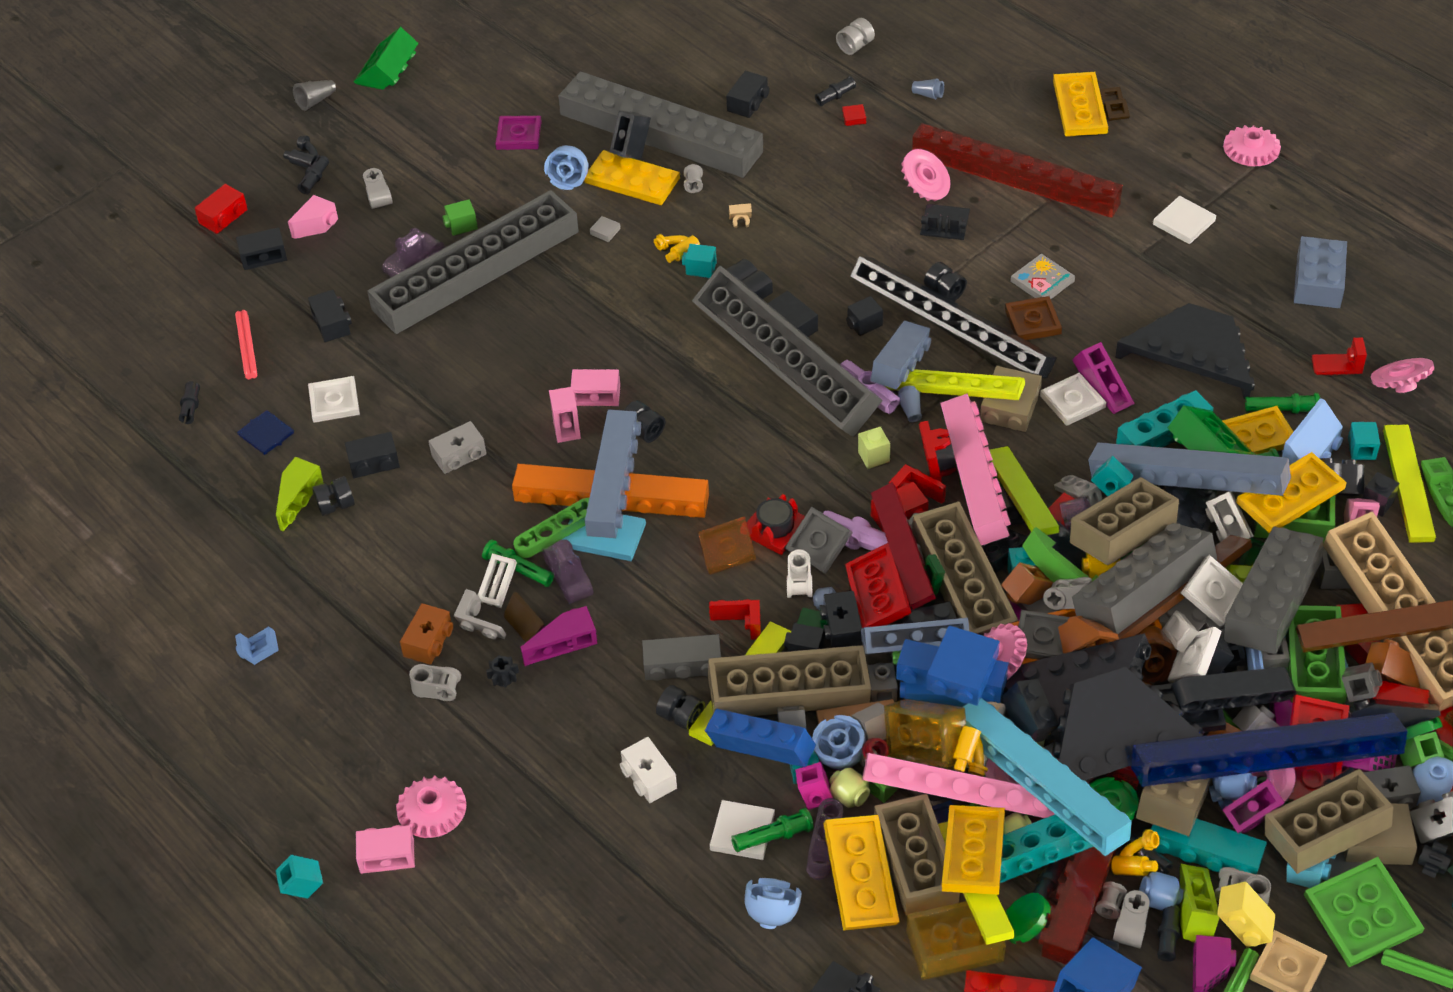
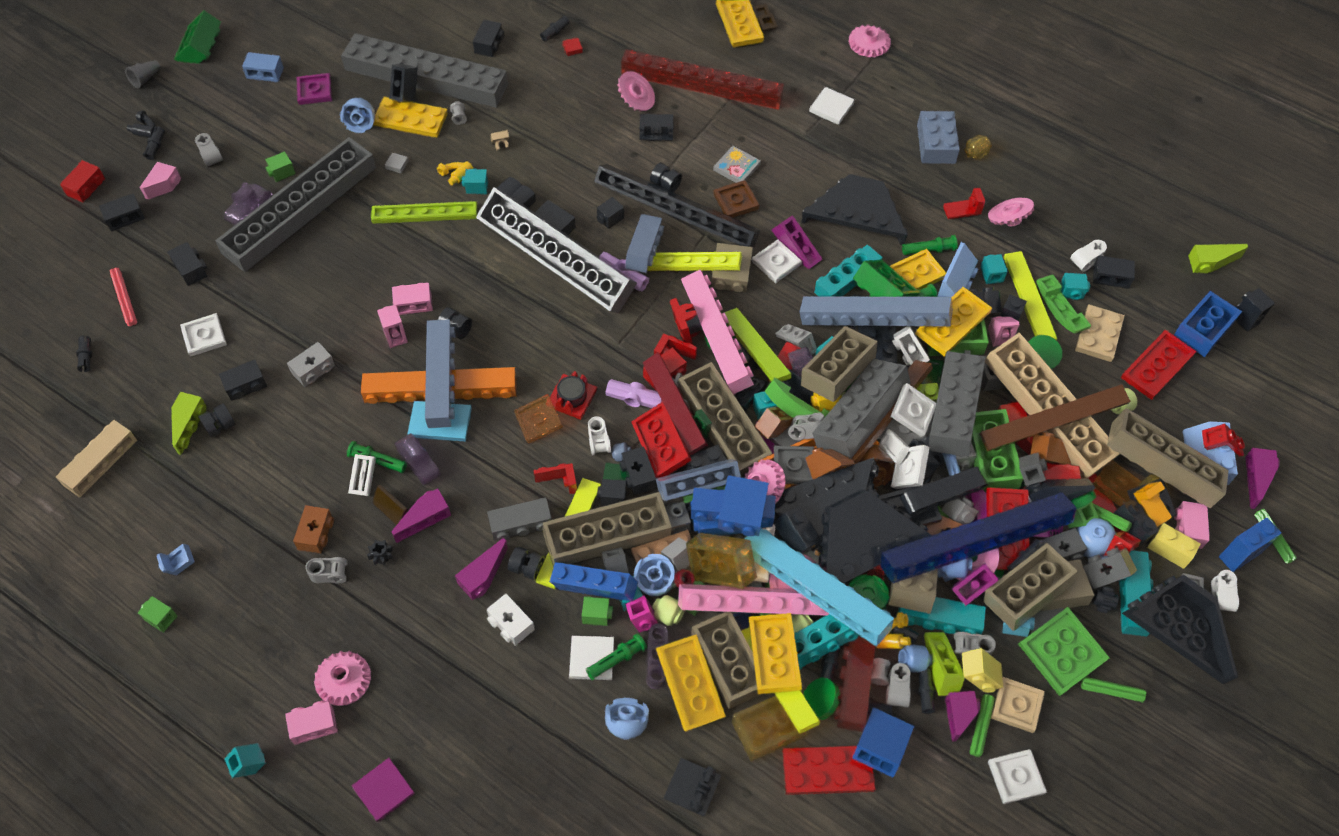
camera: 15 degrees left, 10 degrees up
clear blue piece [238,410,294,455] -> none
light grey bracket [454,589,506,639] -> none
bright green beam [513,498,589,558] -> none
dark grey tile [785,507,853,574] -> none
yellowish green brick [858,427,890,469] -> none
sand blue cone [898,386,922,422] -> none
sand blue cone [912,79,944,100] -> none
yellow plant [953,726,988,777] -> none
teal brick [1091,455,1134,496] -> none
none -> tan brick [56,420,137,498]
none -> bright green brick [138,596,177,633]
none -> medium blue brick [242,52,284,82]
none -> magenta tile [352,758,415,823]
none -> lime tile [371,201,477,224]
none -> magenta slope [455,538,508,600]
none -> bright green brick [582,597,613,626]
none -> clear yellow head [965,134,991,160]
none -> green tile [1028,335,1062,370]

